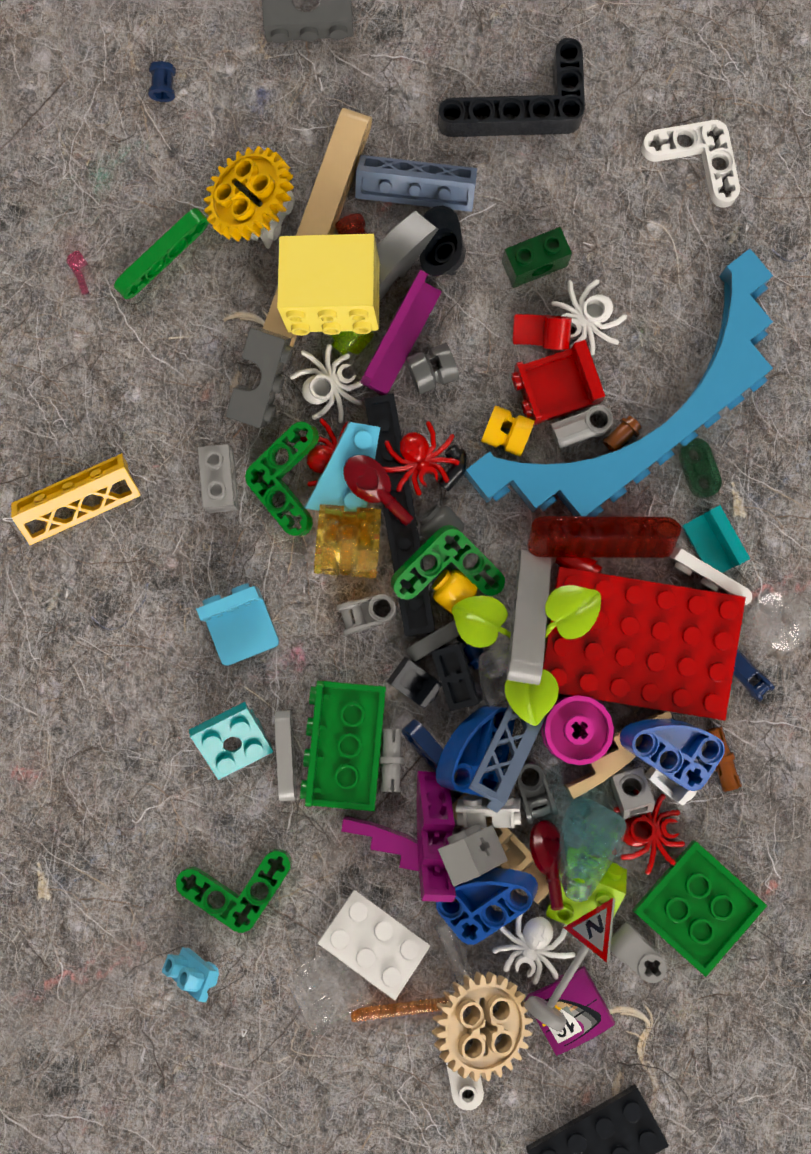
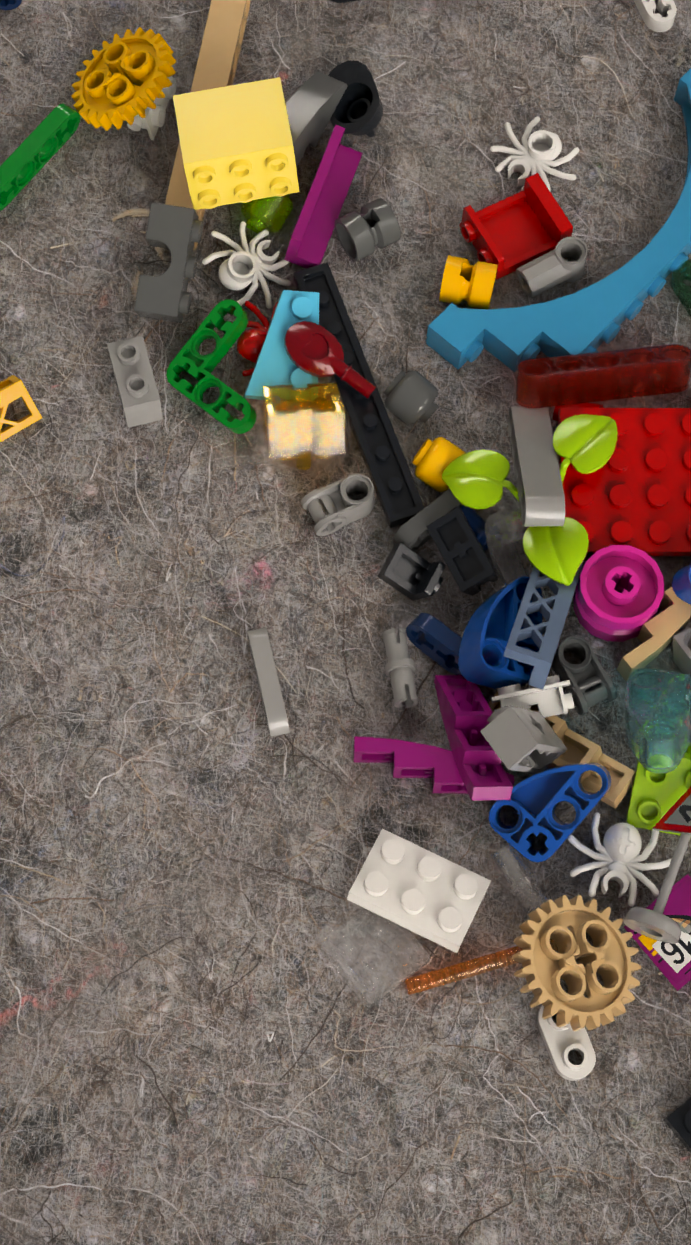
camera: 15 degrees left, 15 degrees down
medium azure hips [162,947,219,1002] -> none
green beam [176,849,292,933] -> none
piece [189,702,274,780] -> none
medium azure bracket [196,583,279,666] -> none
green bracket [300,680,386,811] -> none
sand blue fence [355,155,477,212] -> none
red animal [383,421,460,496] -> none
green beam [391,525,505,600] -> none
black arm [438,445,467,491] -> none
dark green brick [502,227,572,288] -> none
red panel [513,314,572,350] -> none
dark red piece [530,820,565,911] -> none
dark orange pin [602,415,642,452] -> none

